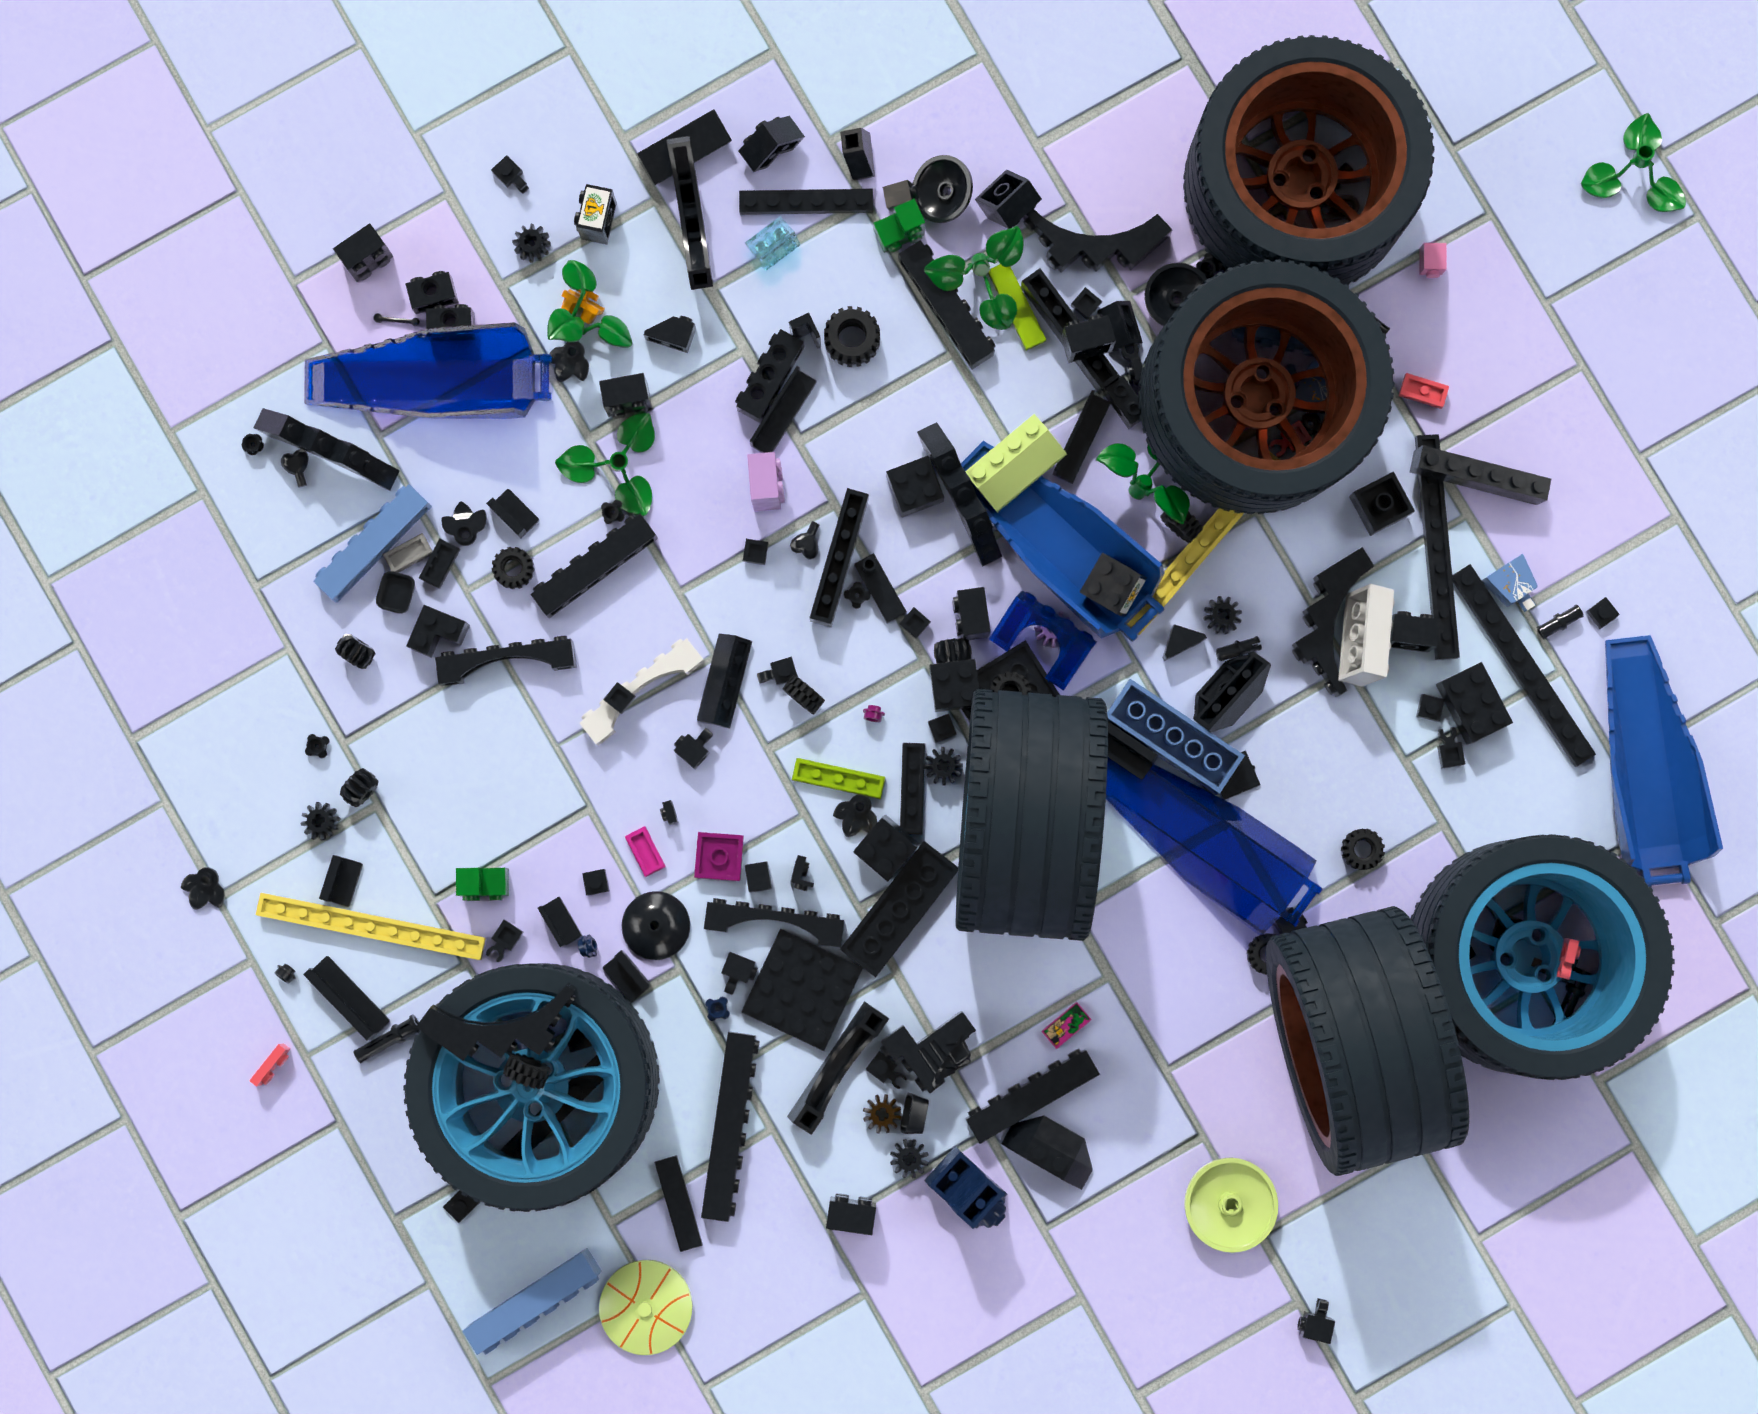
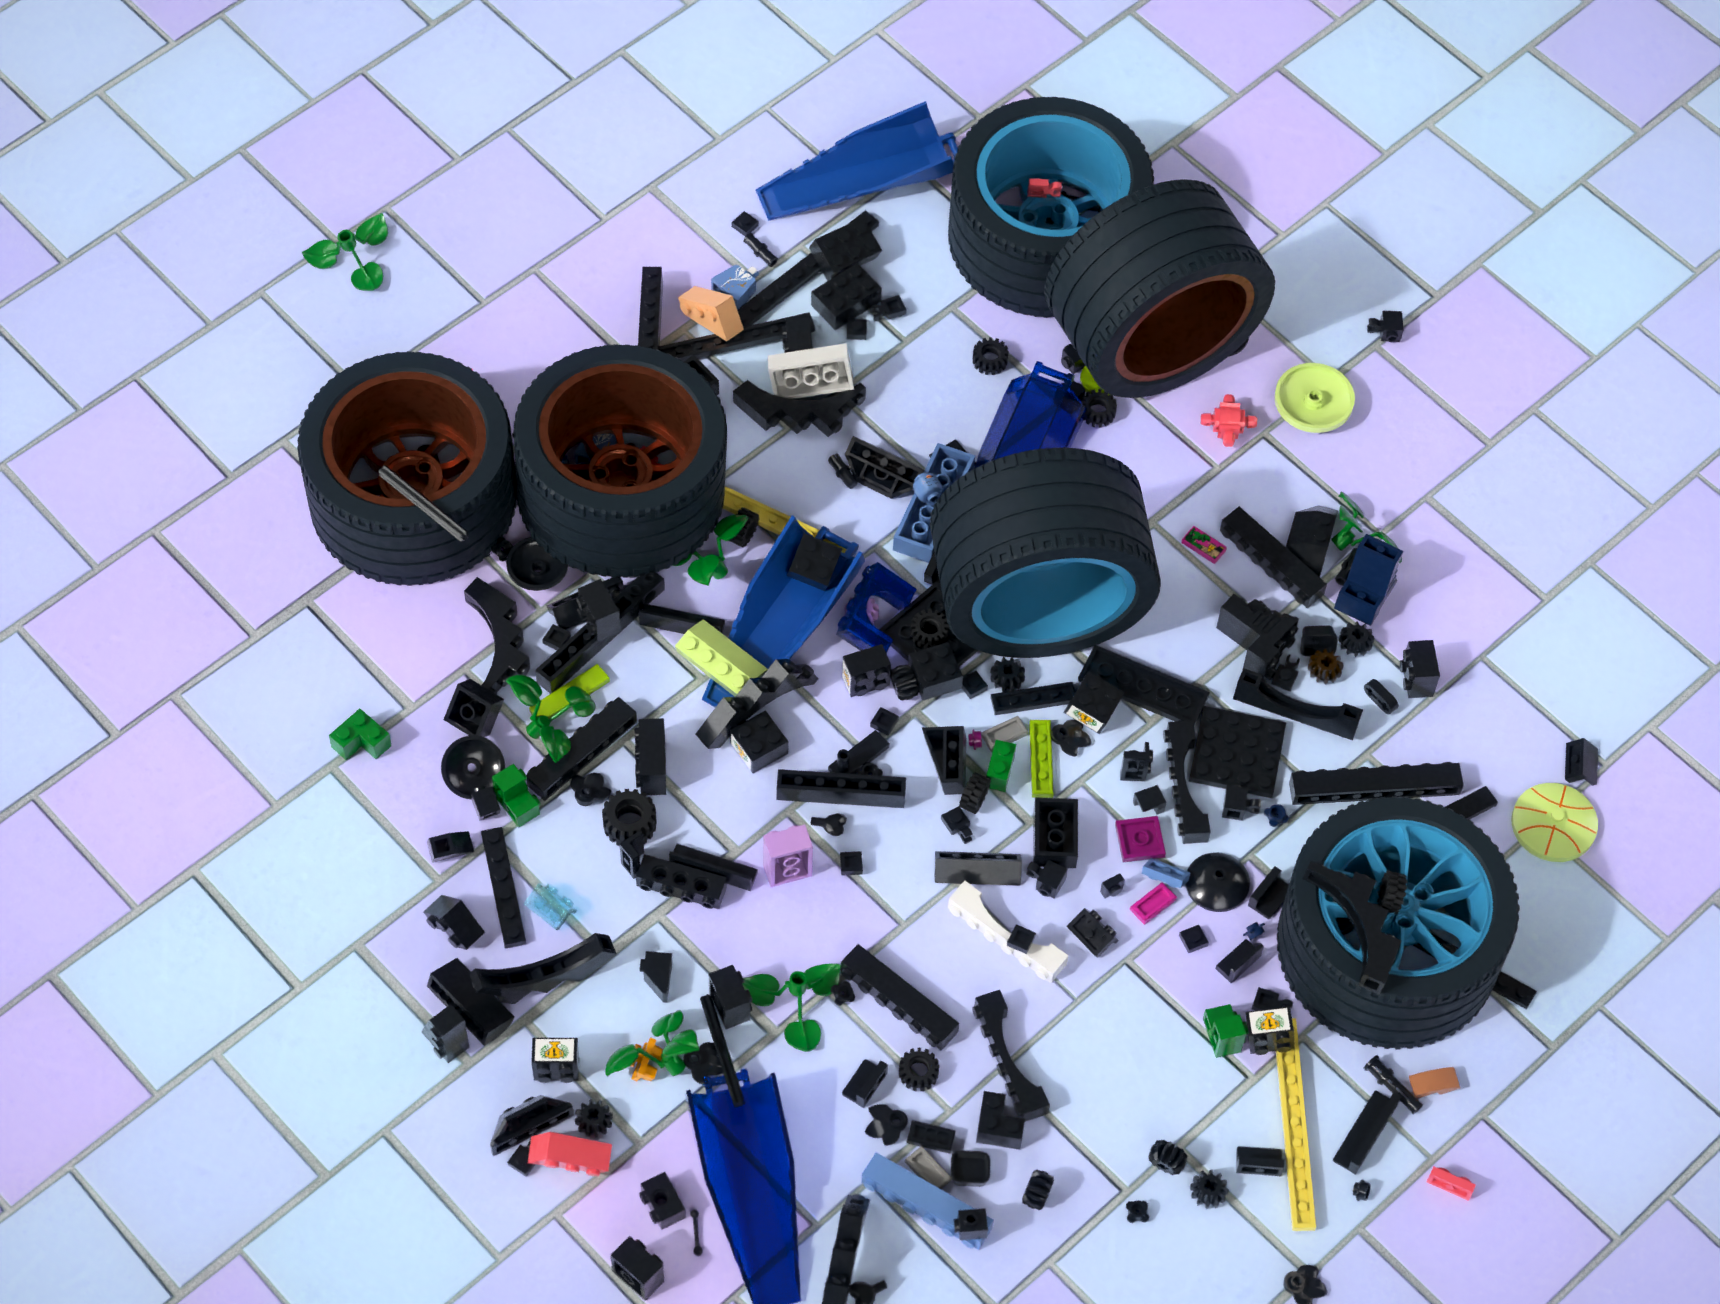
camera: 105 degrees left, 25 degrees down
black brick [426,304,475,341] -> none
medium blue brick [462,1248,602,1355] -> none
black slope [1162,624,1207,661] -> none
black gear [1203,596,1242,635] -> none
none -> green brick [329,708,392,760]
none -> black axle [378,465,469,542]
none -> black wedge [421,1004,469,1063]
none -> black wedge [490,1095,574,1157]
none -> coral wedge [528,1132,612,1176]
none -> black plate [571,773,612,806]
none -> black brick [634,718,666,795]
none -> light nougat wedge [678,286,744,341]
none -> black axle [700,994,745,1108]
none -> black brick [809,217,882,281]
none -> medium blue head [913,472,943,503]
none -> black wedge [922,726,967,795]
none -> black brick [953,1208,988,1241]
none -> light grey tile [981,716,1028,752]
none -> green brick [986,740,1017,792]
none -> black brick [1033,797,1078,868]
none -> black bracket [1066,908,1119,958]
none -> medium blue plate [1141,858,1190,888]
none -> coral piece [1200,394,1257,447]
none -> brick [1245,1006,1295,1055]
none -> green plant [1331,491,1402,564]
none -> black pin [1335,548,1357,586]
none -> black beam [1364,679,1399,714]
none -> nougat slope [1409,1067,1461,1099]
none -> black panel [1565,738,1598,786]

